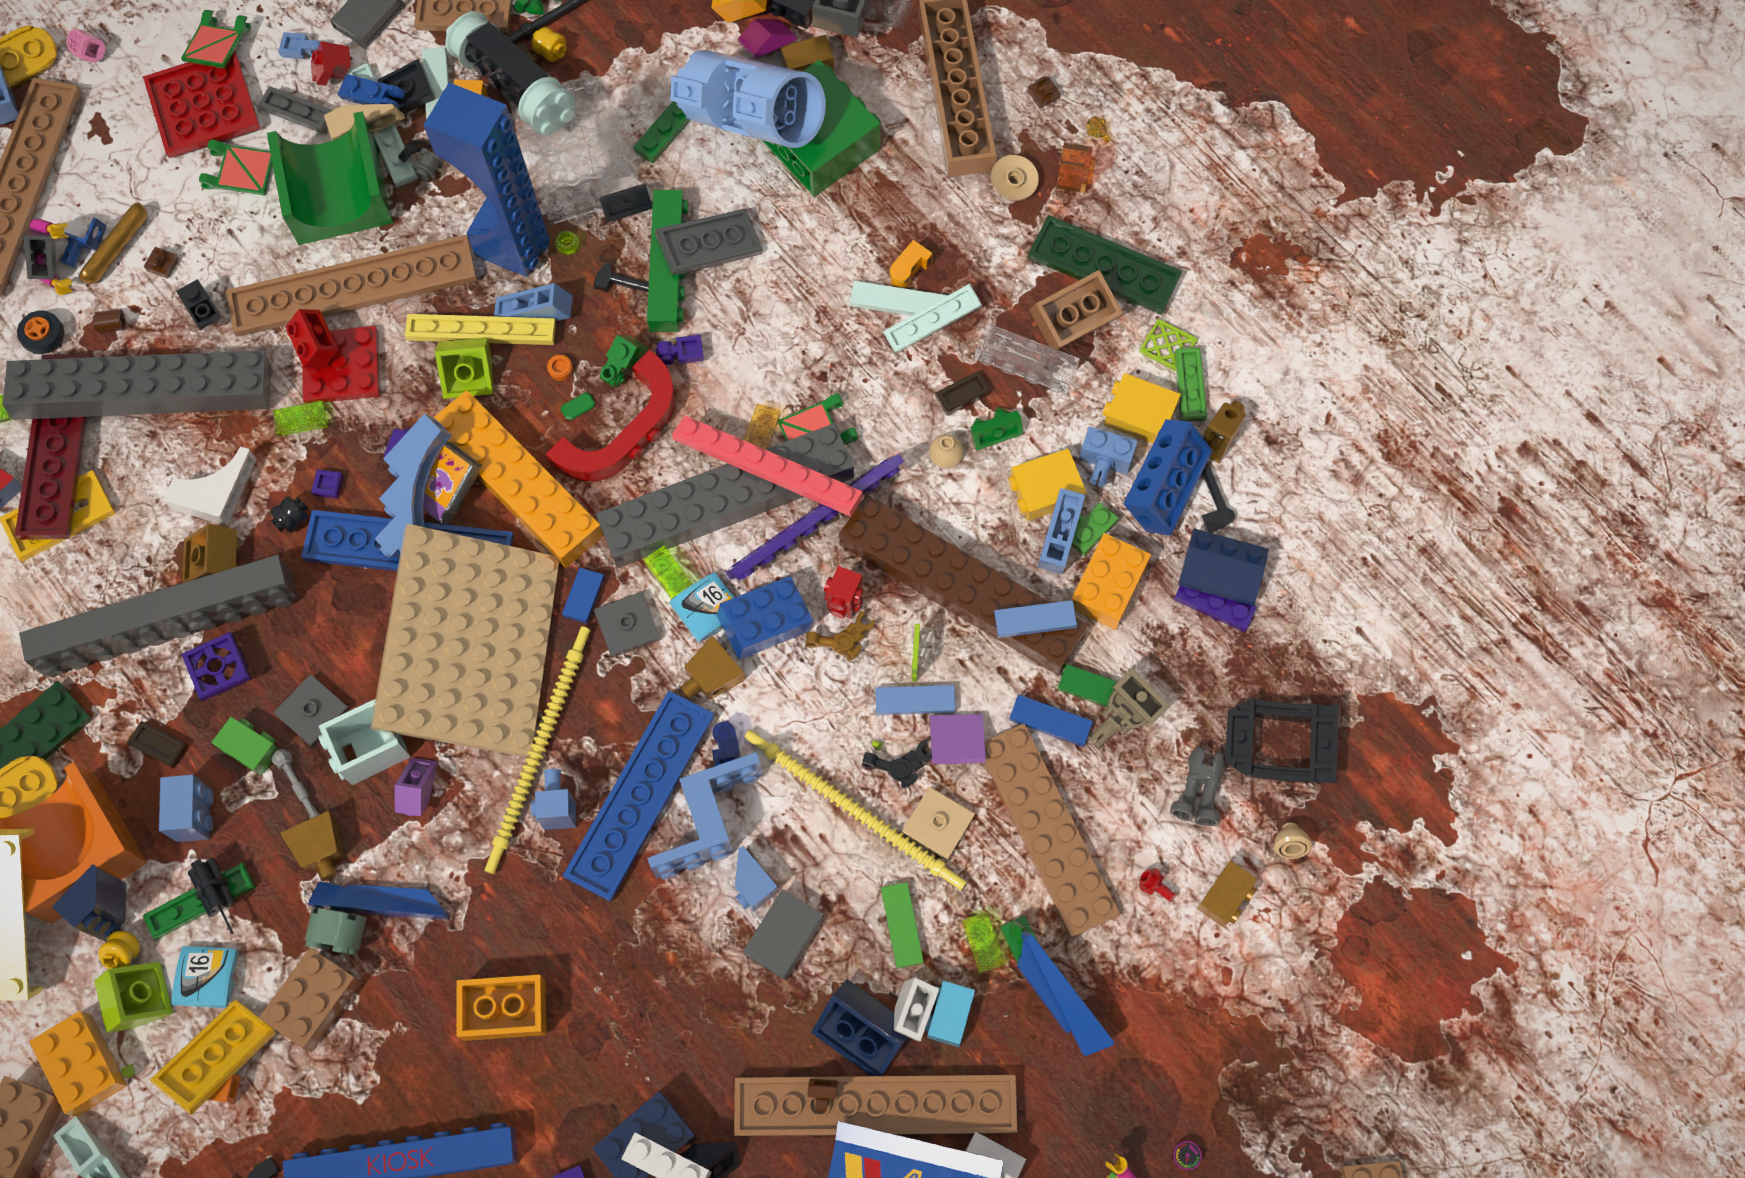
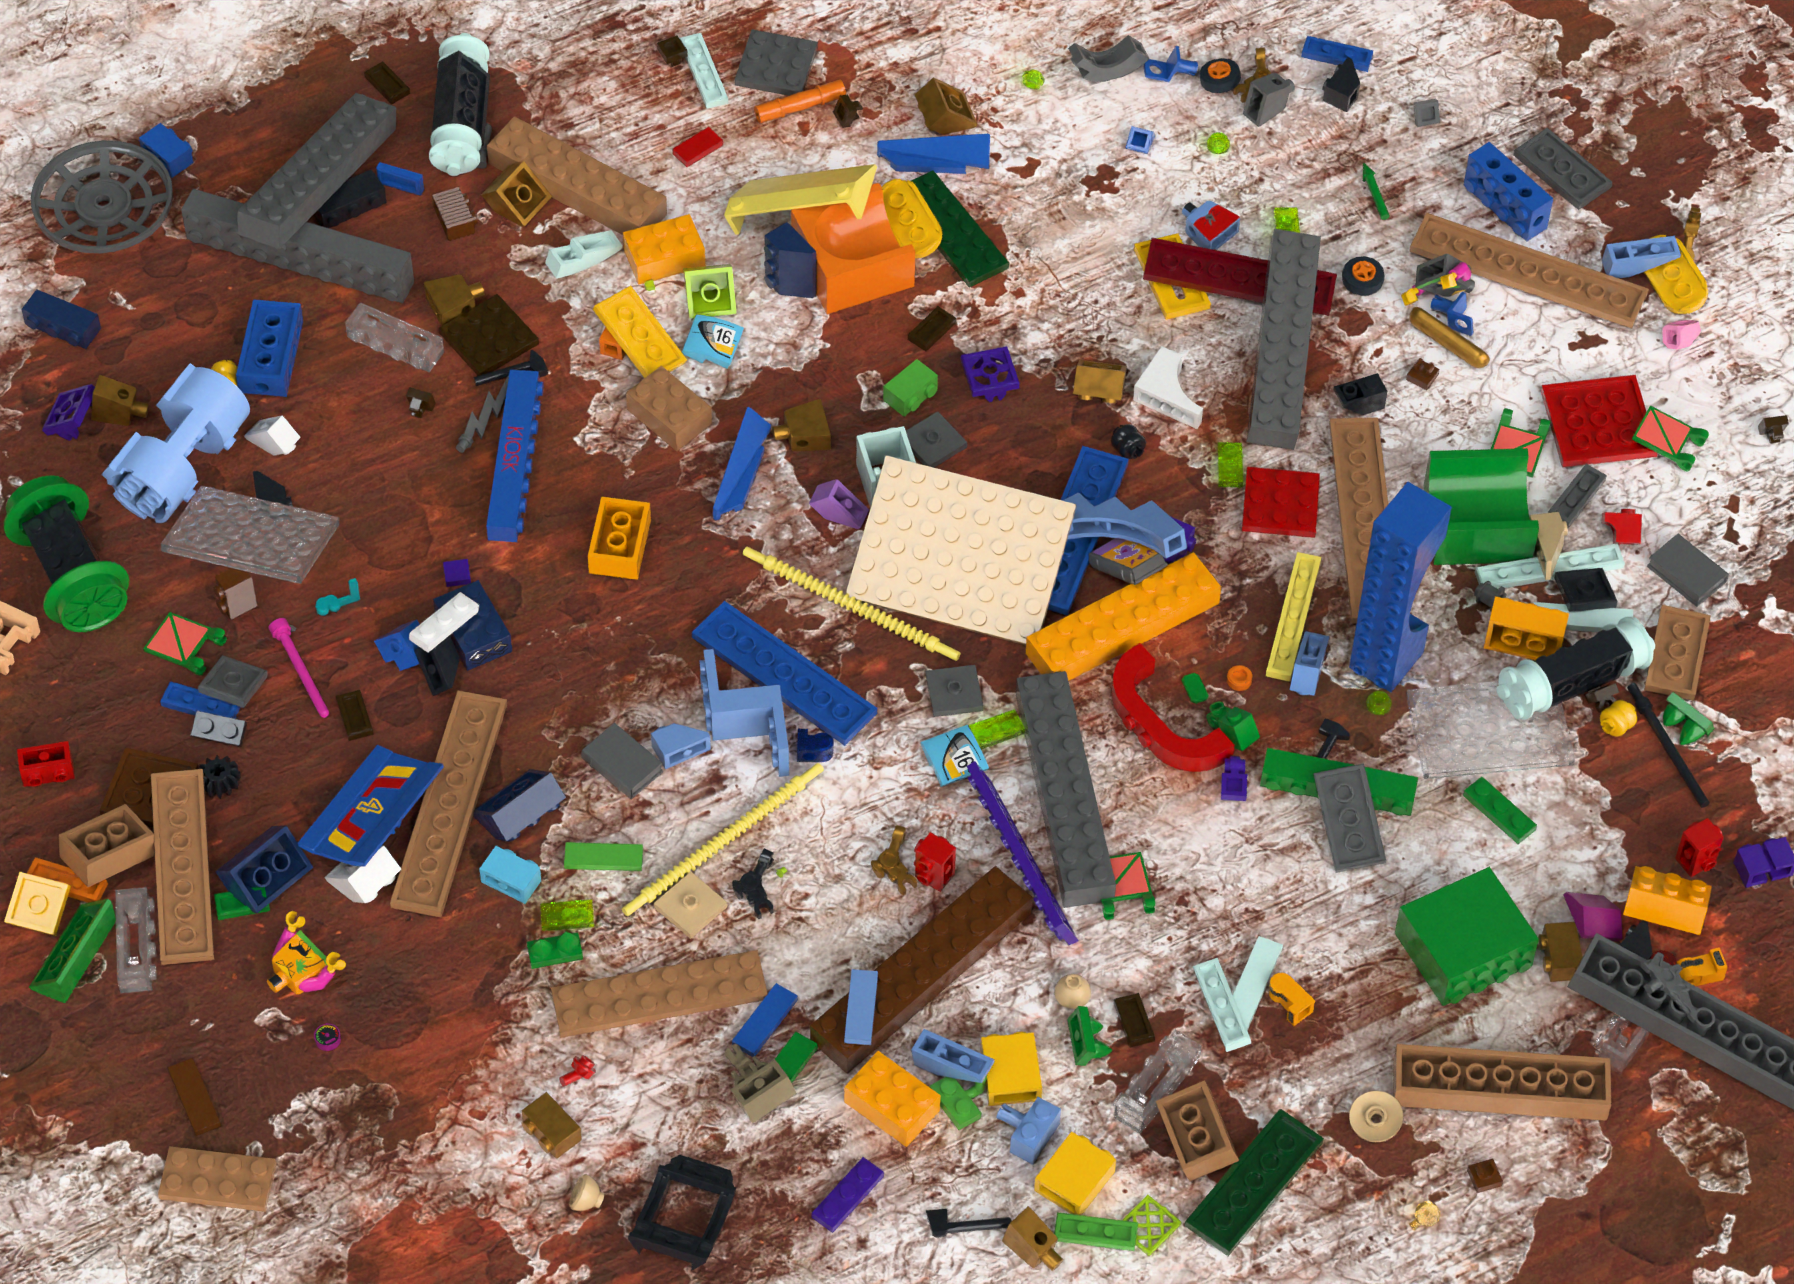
camera: 100 degrees right, 15 degrees down
dark grey brick [19,555,299,677] -> none
reddish brown piece [93,309,126,333] -> none
yellow piece [98,930,140,969] -> none
green tile [143,863,256,940] -> none
medium blue brick [159,775,214,842] -> none
black piece [187,858,236,934] -> none
light grey piece [272,749,320,819] -> none
medium blue plate [278,32,320,59] -> none
red brick [285,309,339,368] -> none
sand green brick [304,907,367,955] -> none
dark purple tile [311,469,344,499] -> none
blue hinge [338,74,405,109] -> none
black bar [398,138,431,162] -> none
lime slope [435,337,493,399] -> none
medium blue brick [531,769,576,830] -> none
blue tile [562,567,605,624] -> none
black plate [599,183,652,222] -> none
light blue cylinder [670,50,826,148] -> none
coral plate [672,415,863,517] -> none
pearl gold torso [679,636,746,700] -> none
blue brick [717,576,813,660] -> none
clear yellow plate [744,403,781,449] -> none
reddish brown tile [808,1078,838,1111] -> none
medium blue tile [875,685,955,715] -> none
white slope [894,977,939,1041] -> none
lime window [912,623,920,682] -> none
medium lavender tile [930,714,986,764] -> none
blue wedge [1017,931,1115,1056] -> none
clear orange brick [1057,142,1096,193] -> none
blue brick [1123,419,1212,536] -> none
dark grey piece [1170,746,1224,826] -> none
dark blue slope [1178,528,1269,606] -> none

